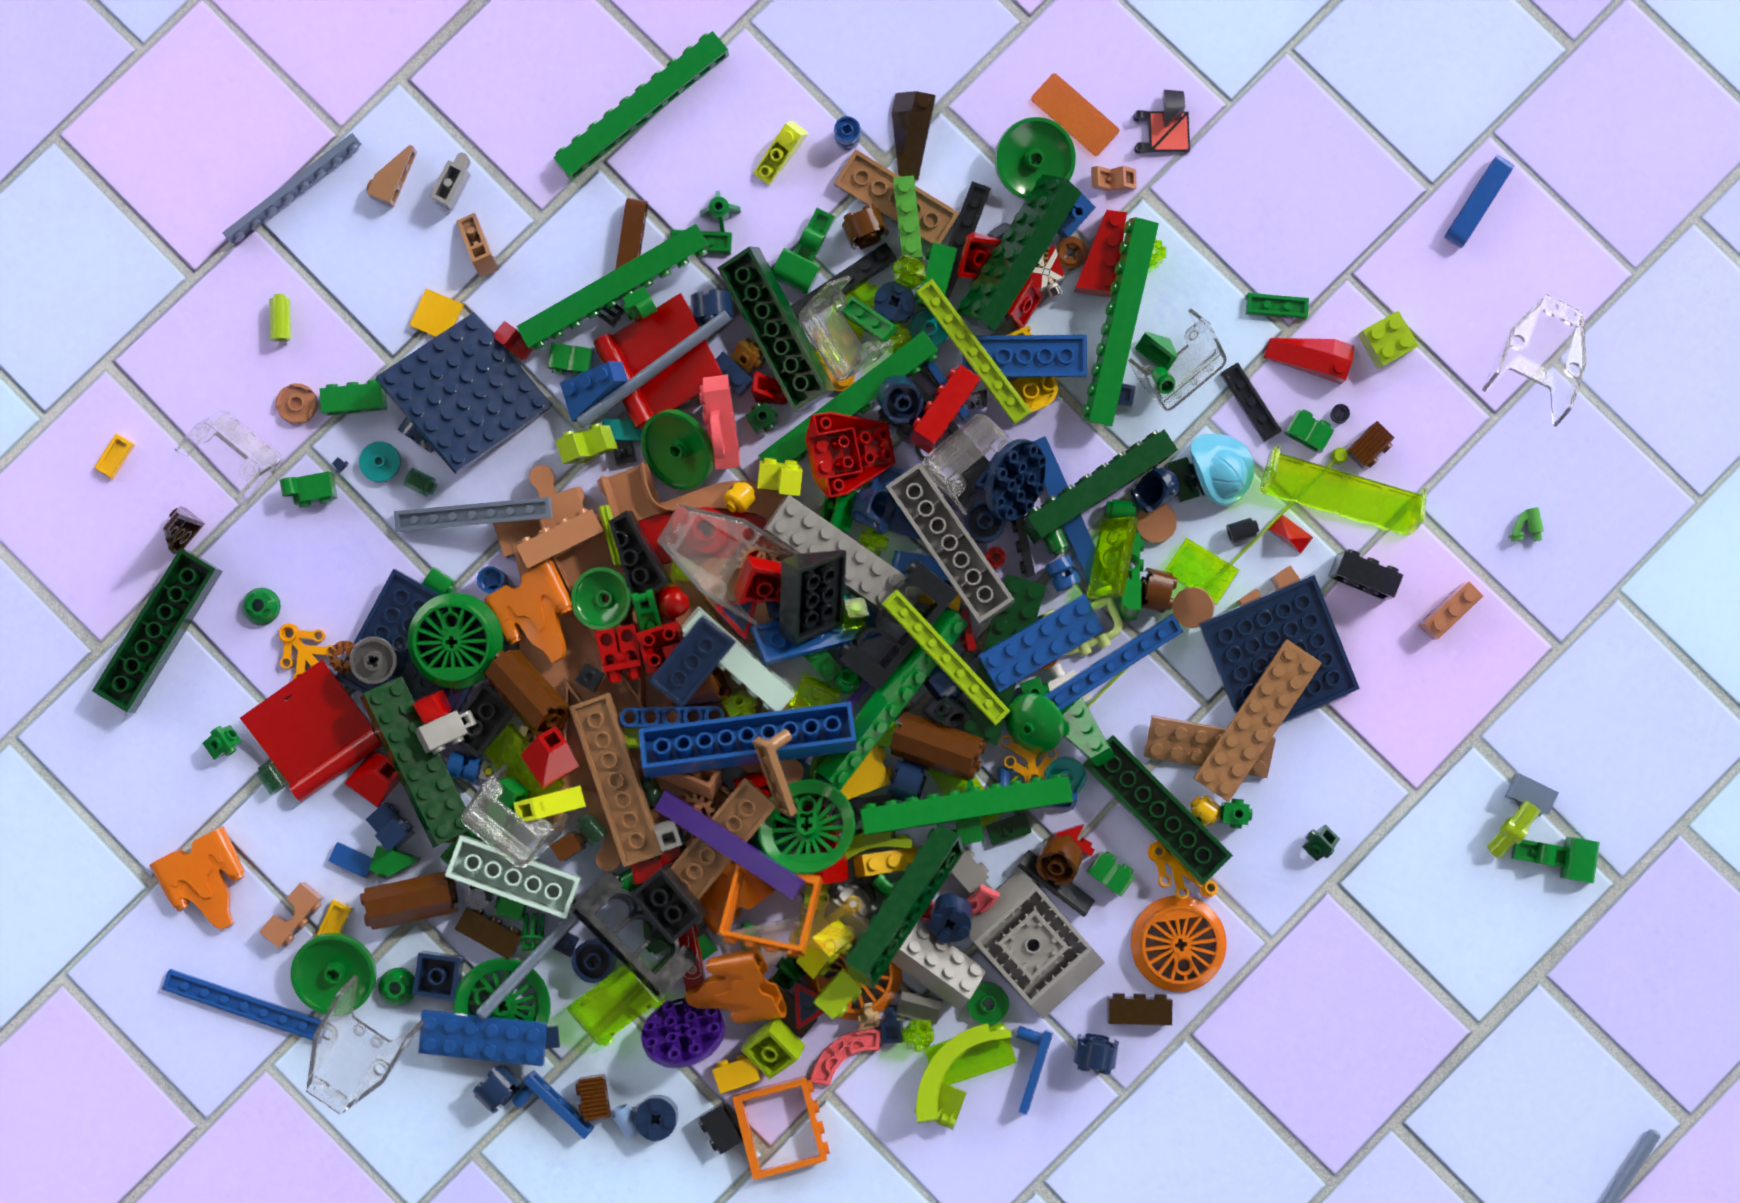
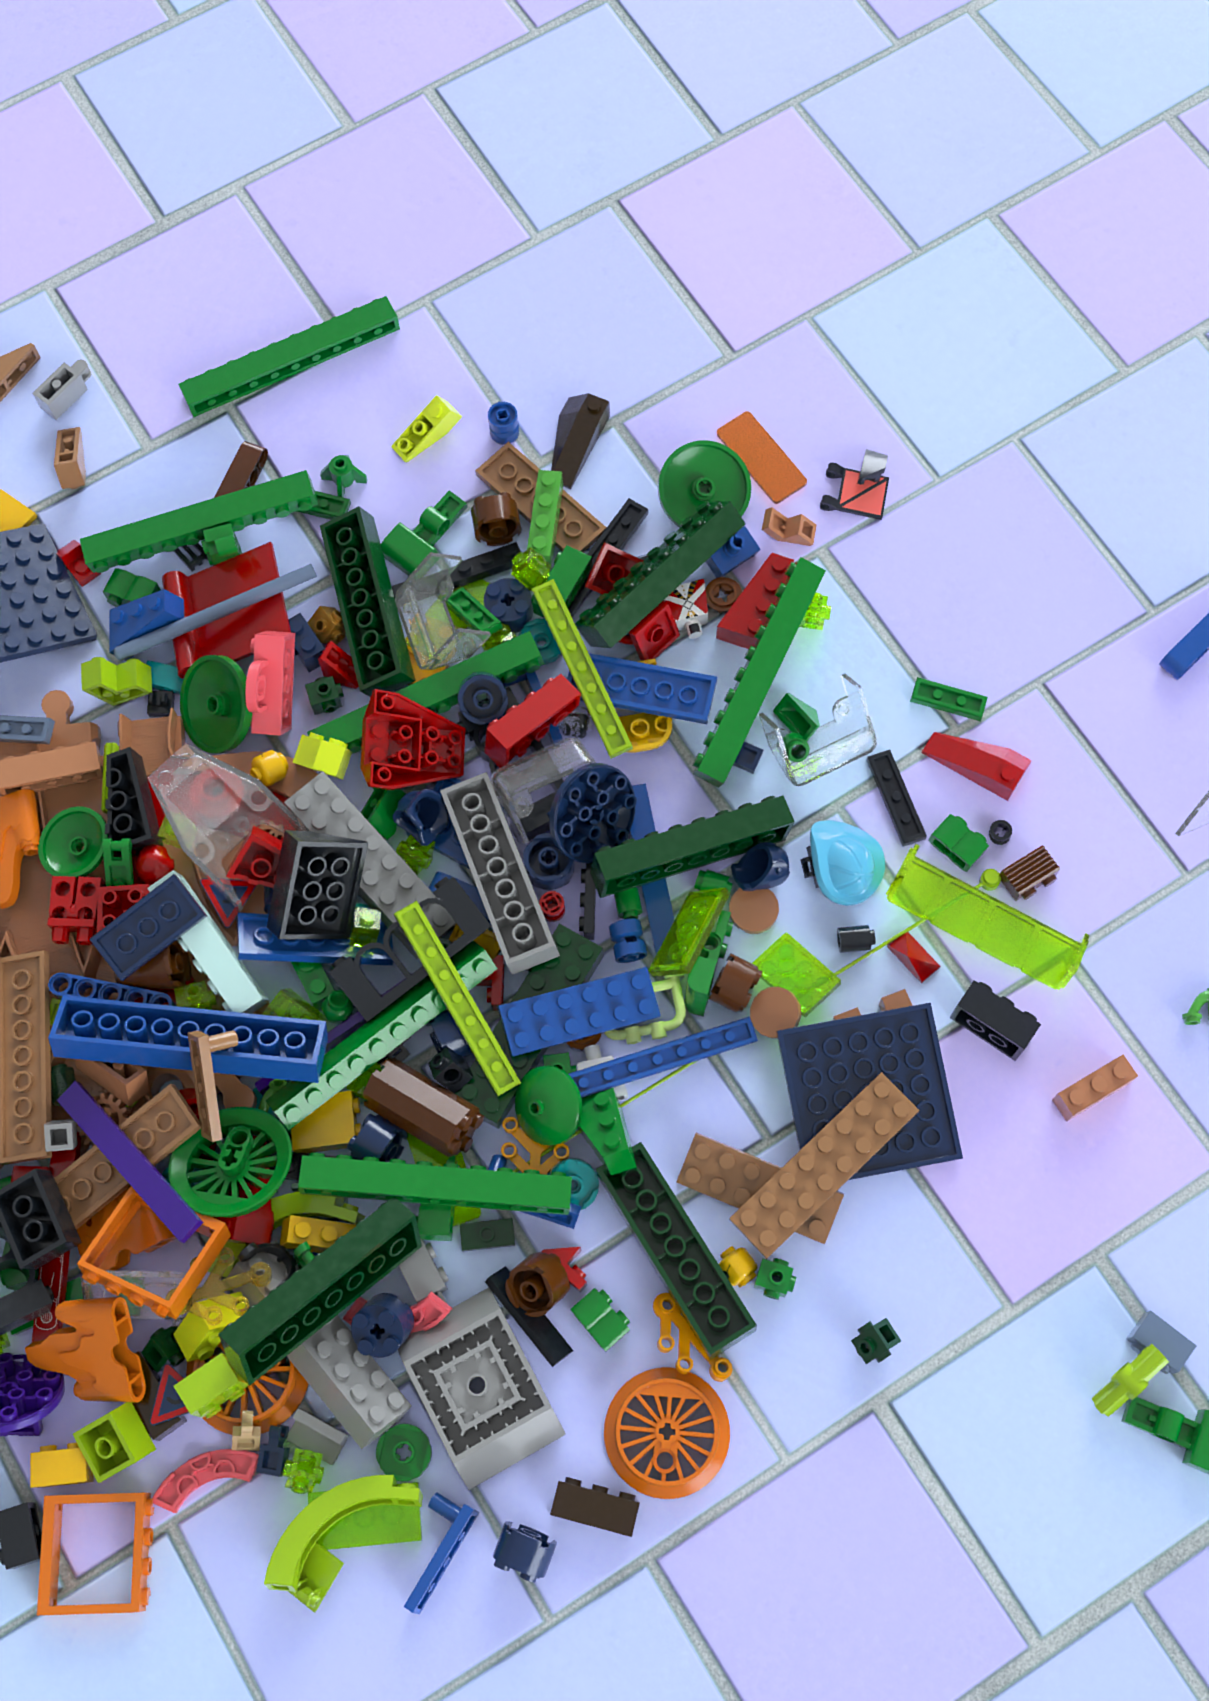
camera: 15 degrees right, 15 degrees down
black brick [575,663,606,692] -> none
dark blue brick [690,290,734,326] -> none
dark green plate [1167,457,1200,503] -> none
lime brick [1358,310,1419,370] -> none

